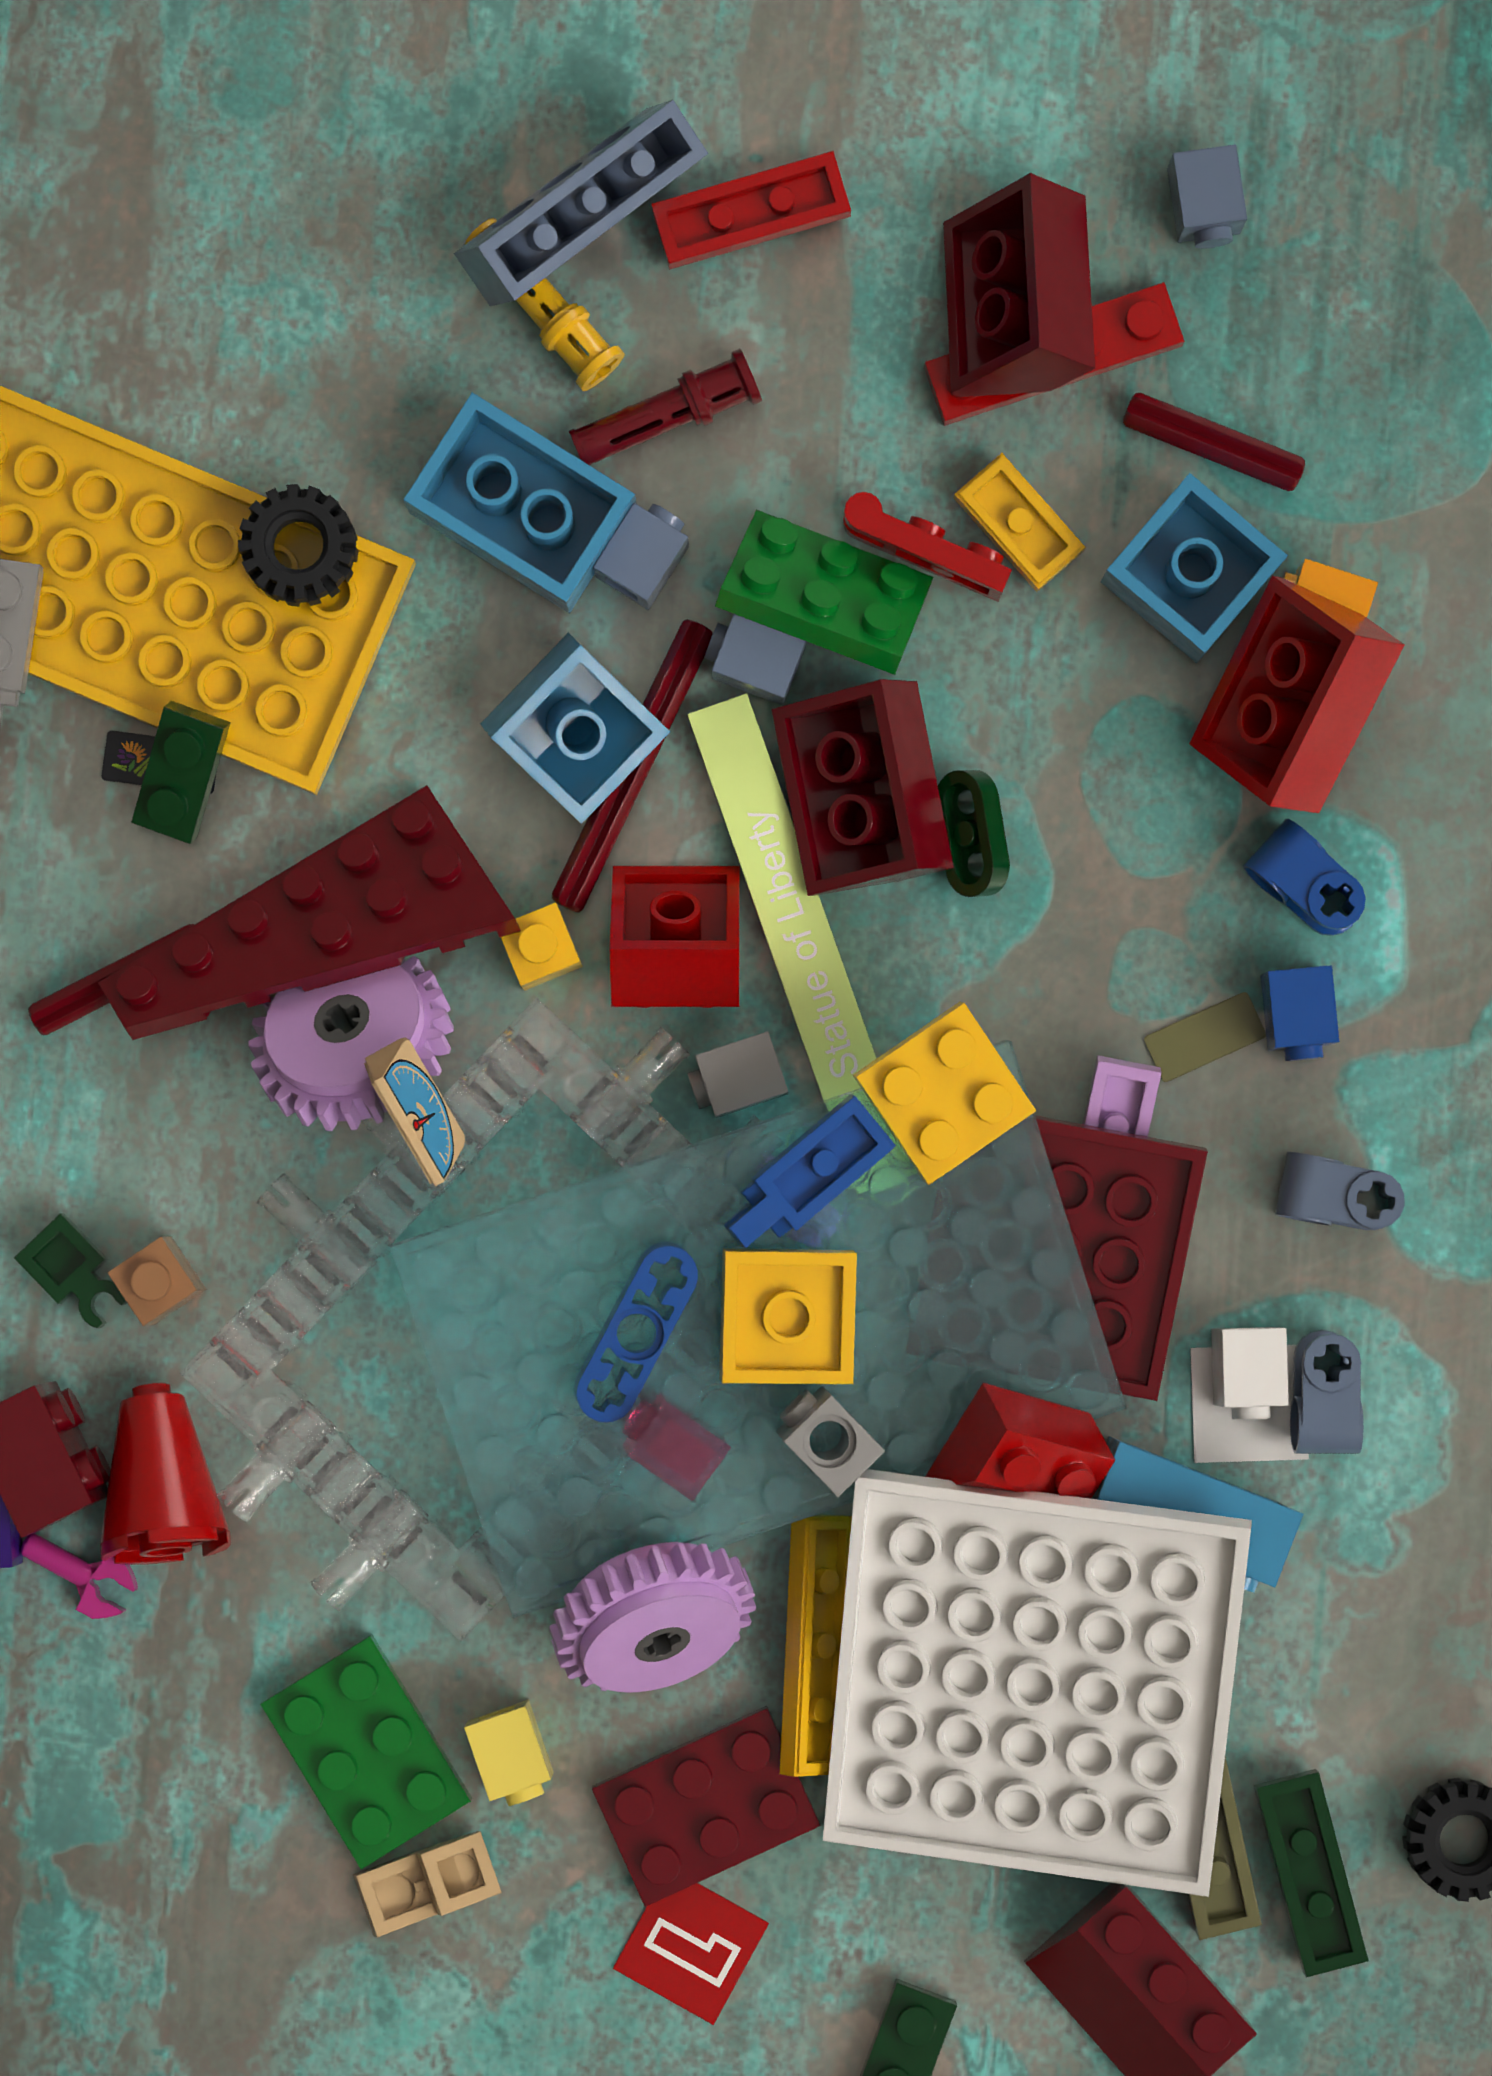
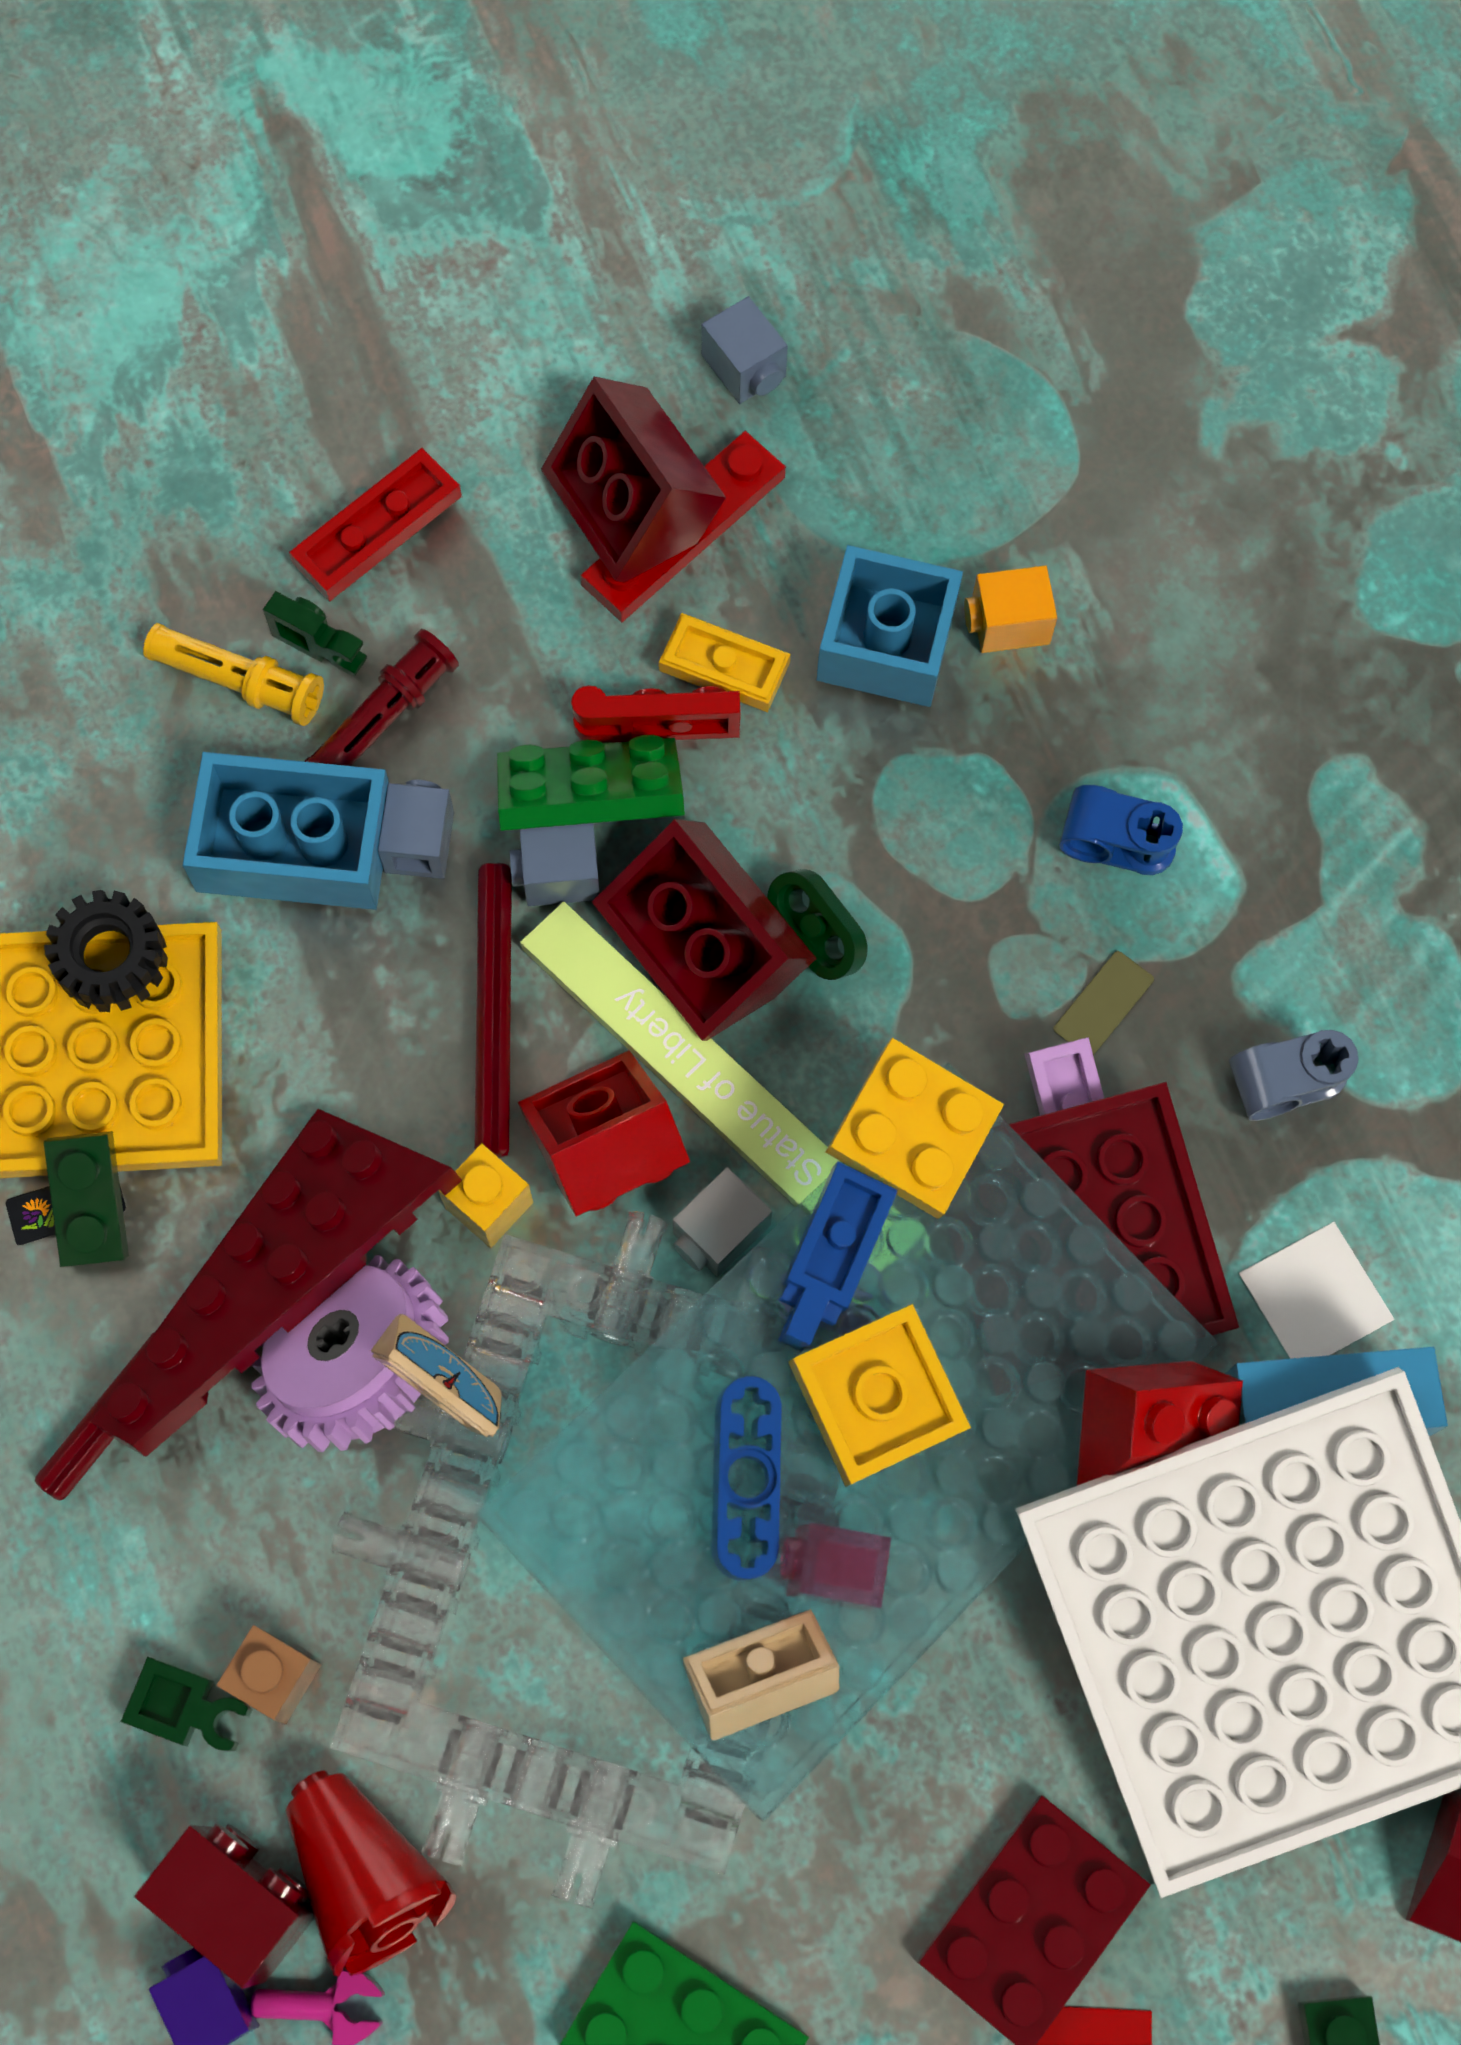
camera: 30 degrees left, 15 degrees down
sand blue brick [454,100,708,306] -> none
light yellow brick [464,1699,554,1806] -> none
dark azure slope [480,633,670,824] -> none
lavender gear [549,1542,756,1693] -> none
light grey brick [775,1386,885,1497] -> none
yellow tile [780,1515,852,1777] -> none
dark red axle [1123,393,1305,491] -> none
red slope [1189,575,1405,813] -> none
white brick [1211,1327,1289,1419] -> none
blue brick [1260,965,1340,1061] -> none
sand blue piece [1290,1330,1364,1454] -> none
none -> dark green plate [263,591,367,676]
none -> tan slope [683,1609,839,1740]

